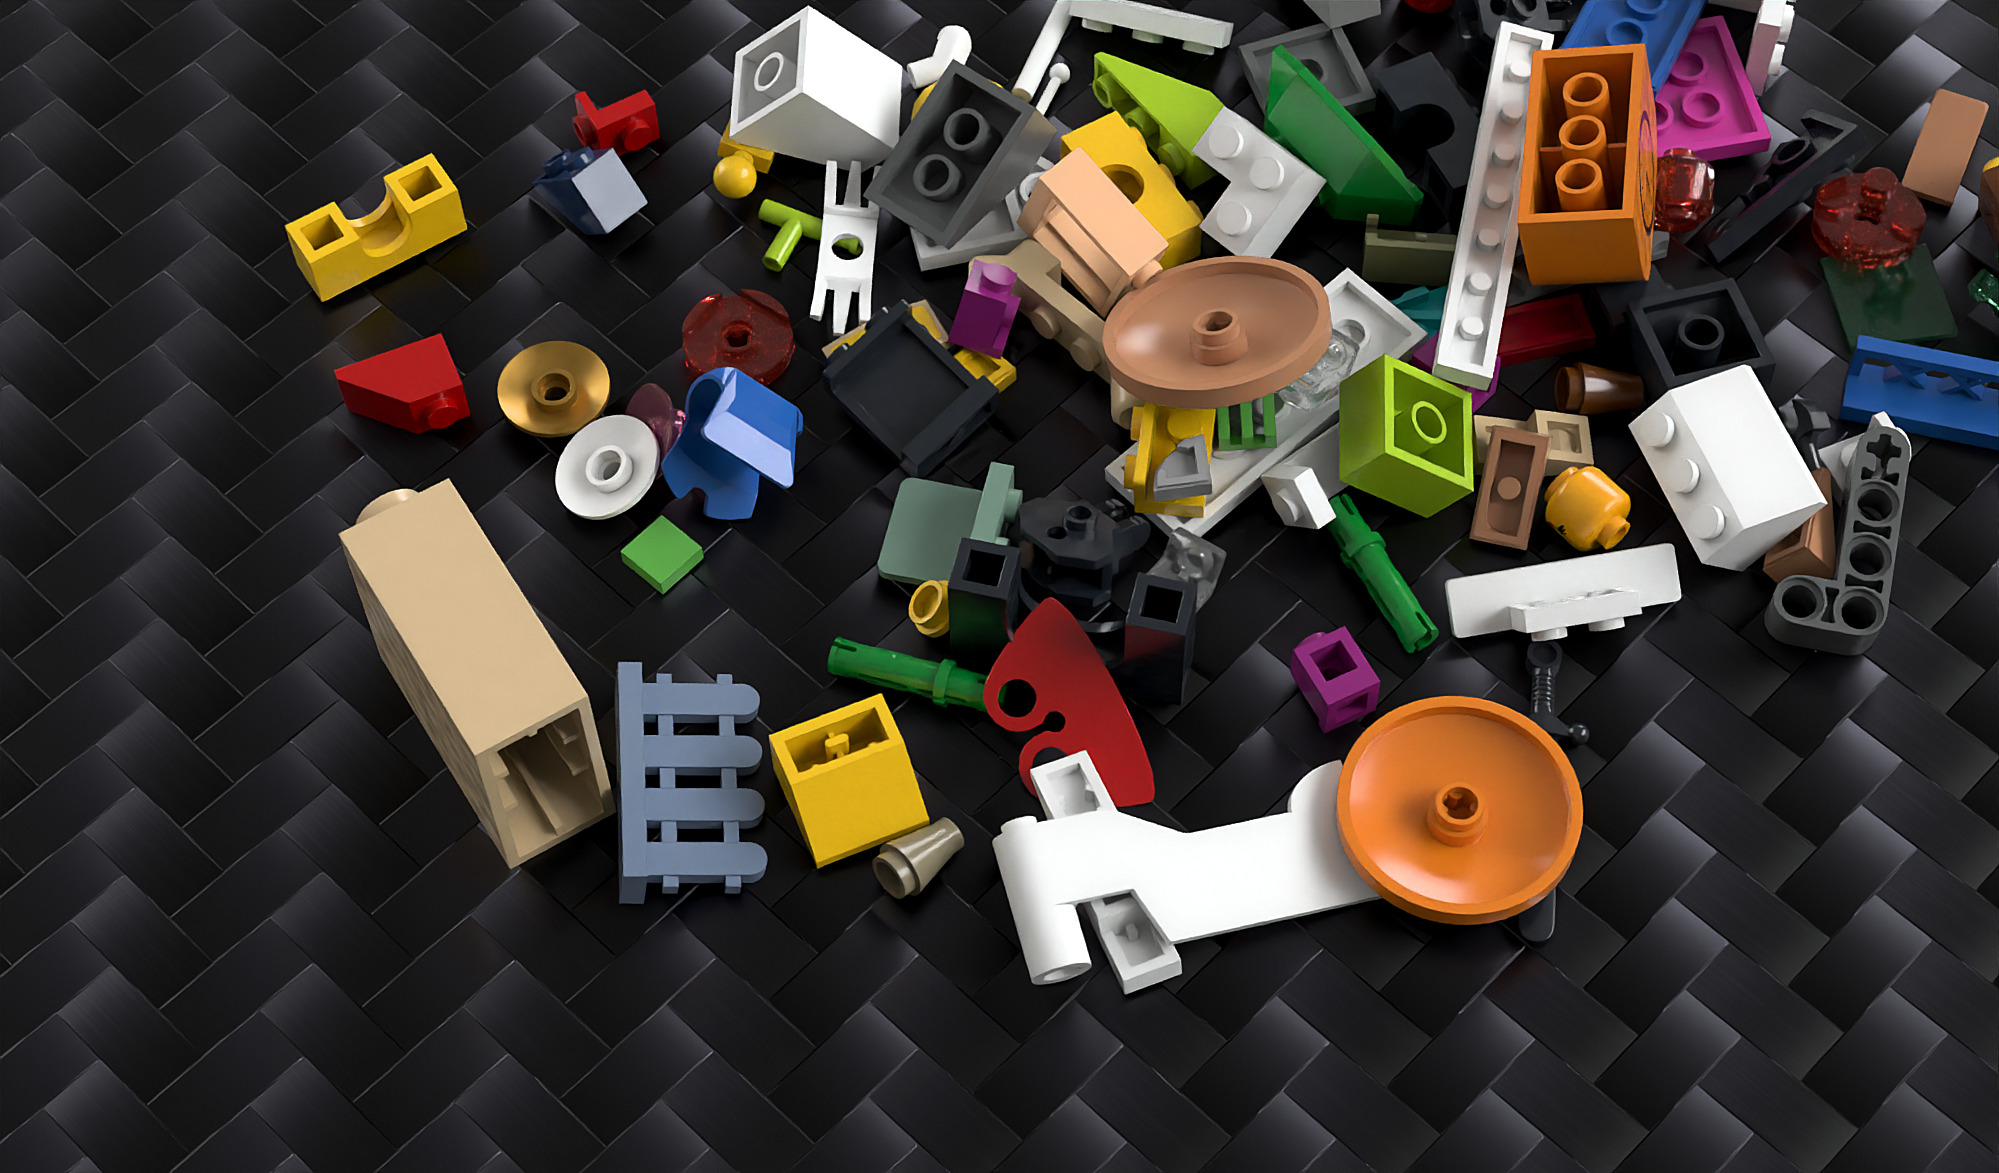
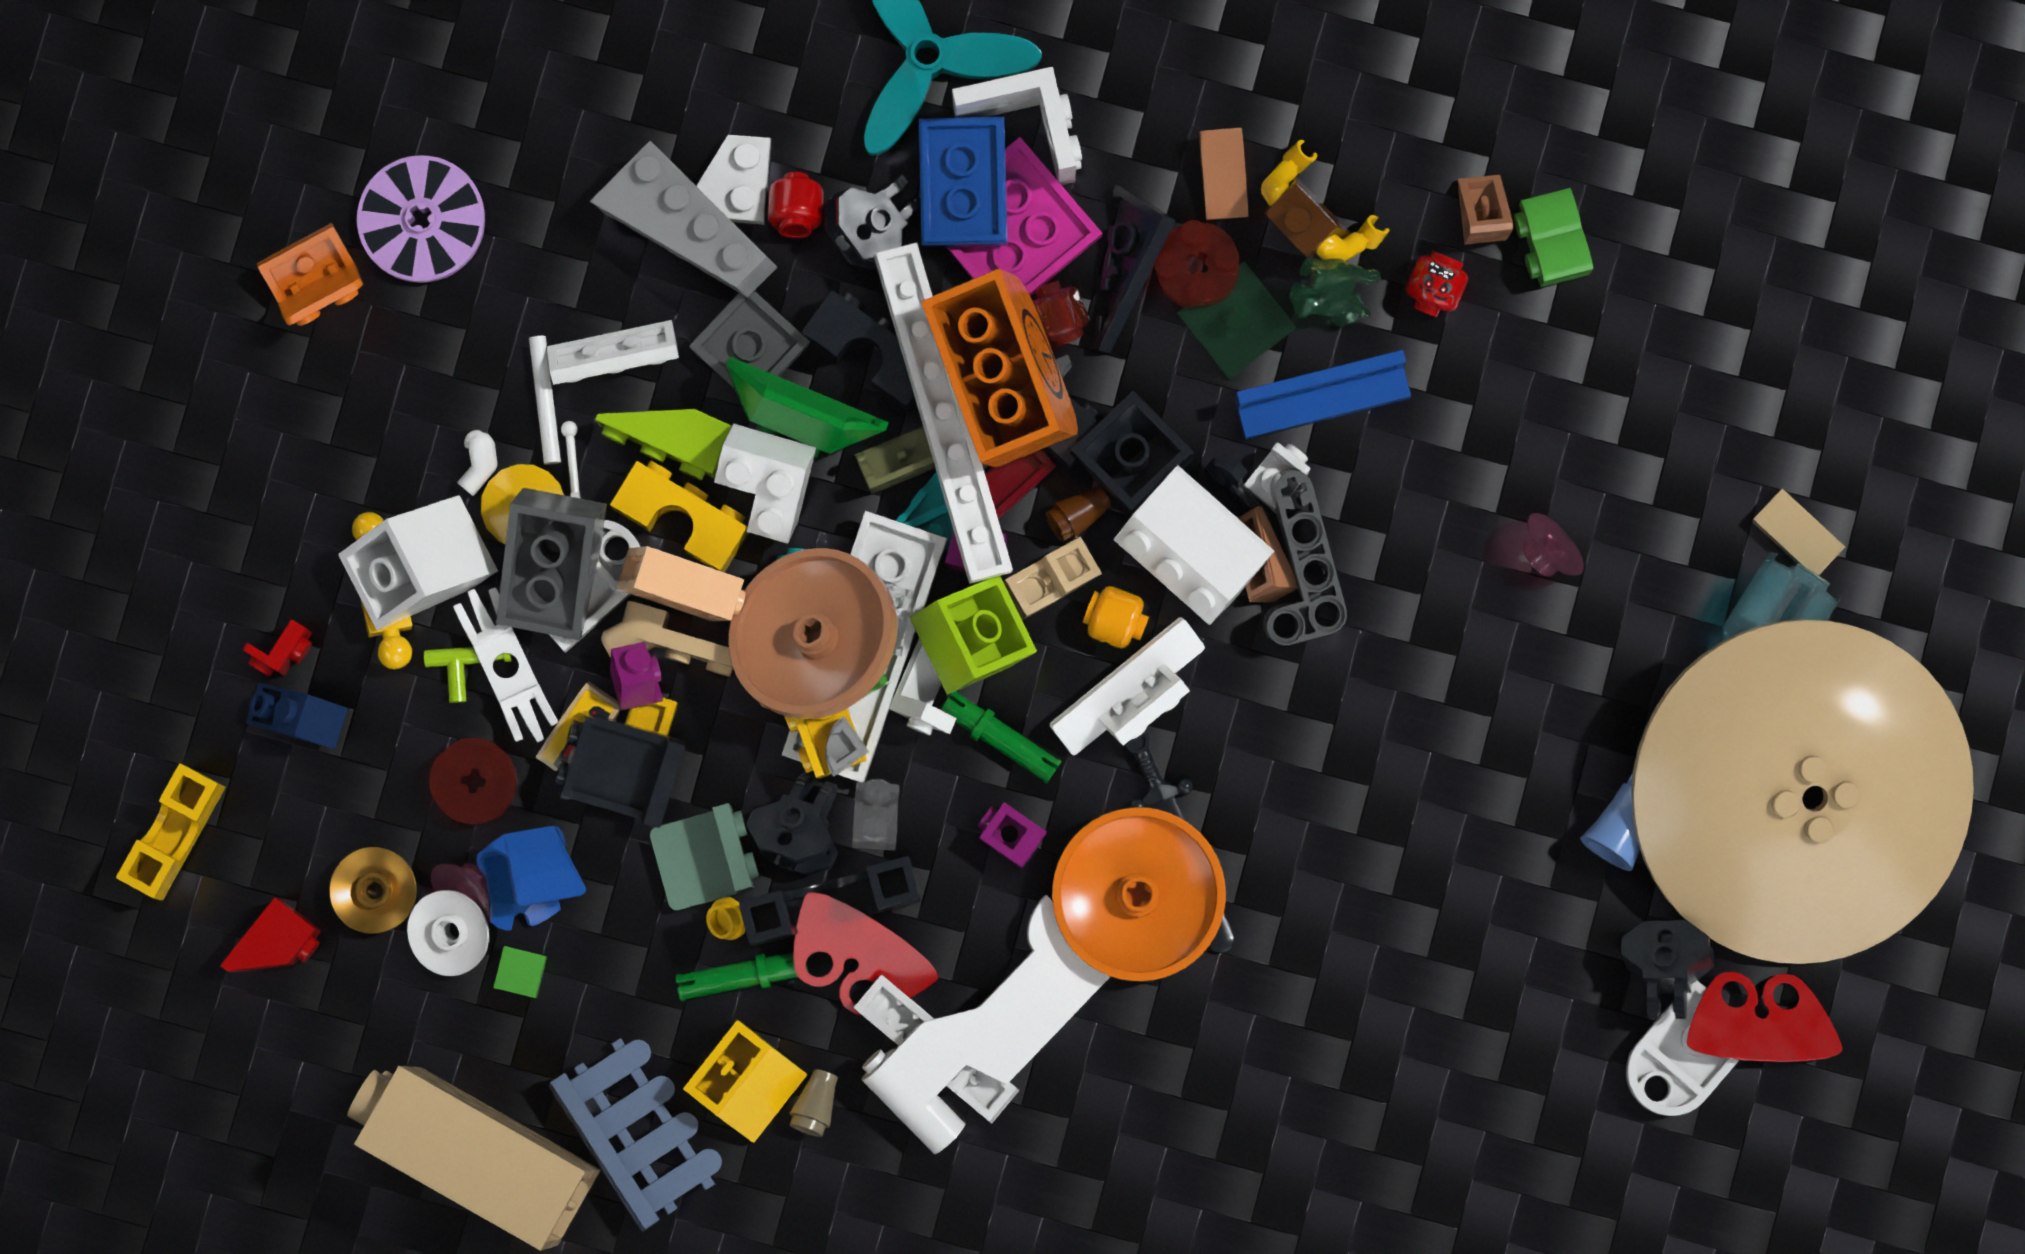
camera: 30 degrees left, 25 degrees up
nougat slope [1469,425,1552,550] -> none

